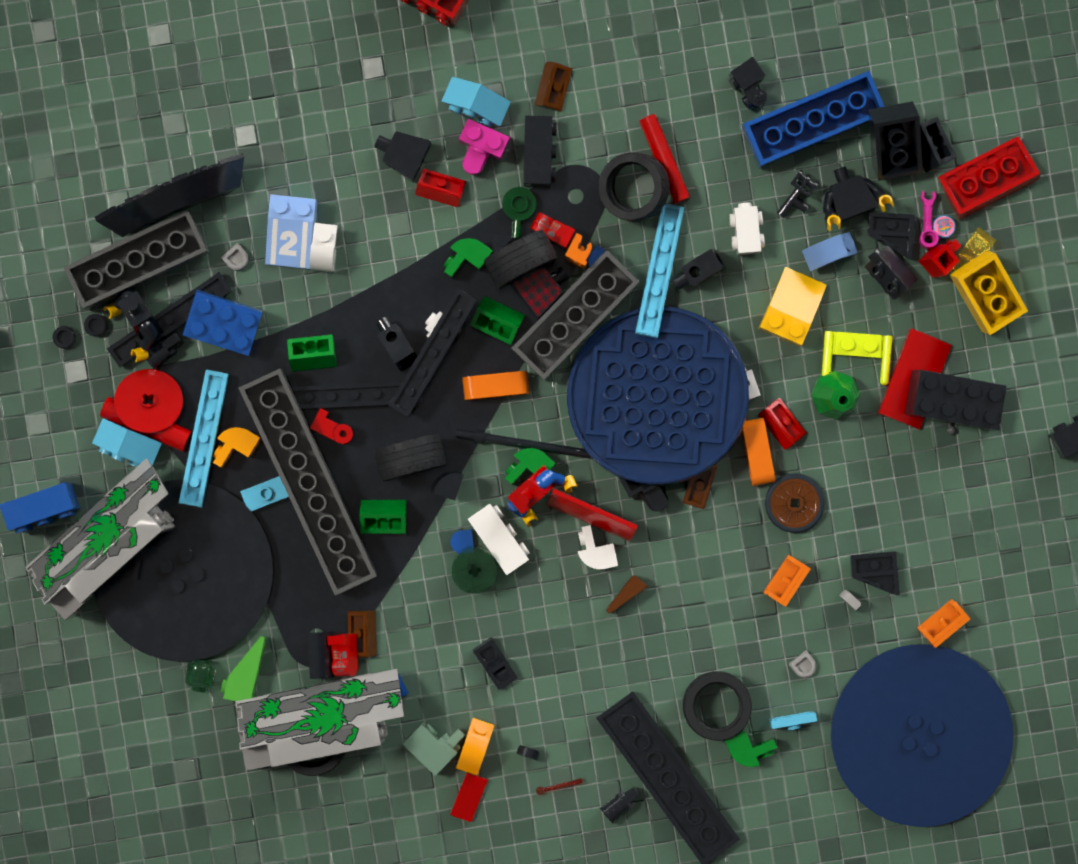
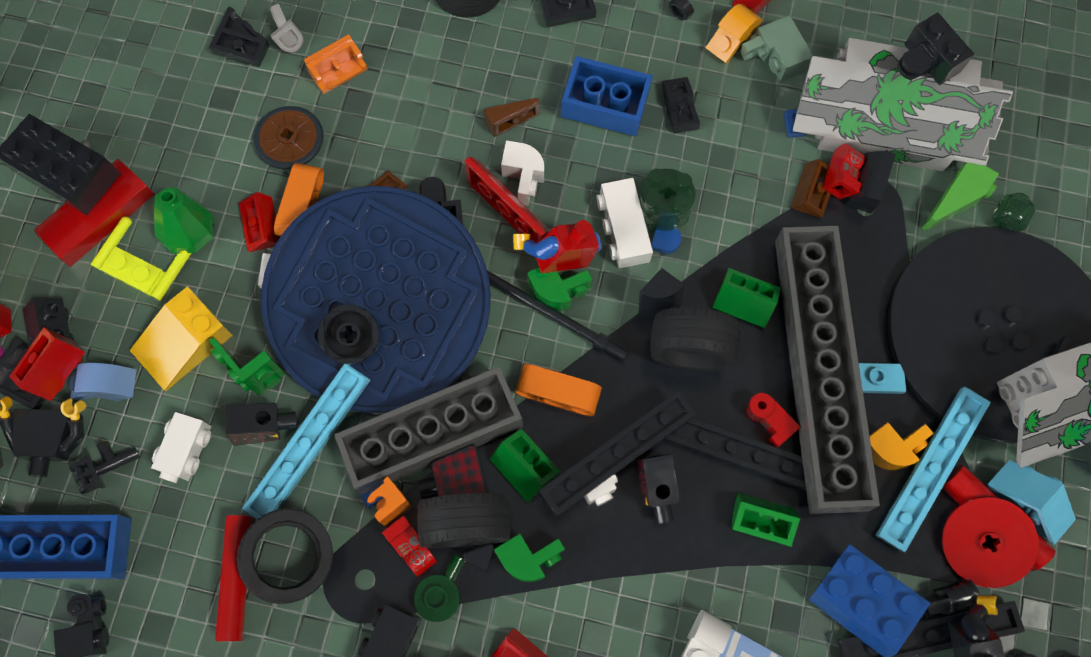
camera: 160 degrees left, 15 degrees down
none -> red brick [9,327,85,401]
none -> green bracket [209,337,286,396]
none -> light grey tile [270,19,303,52]
none -> black brick [318,305,382,365]
none -> blue brick [561,56,653,137]
none -> black brick [897,12,974,86]

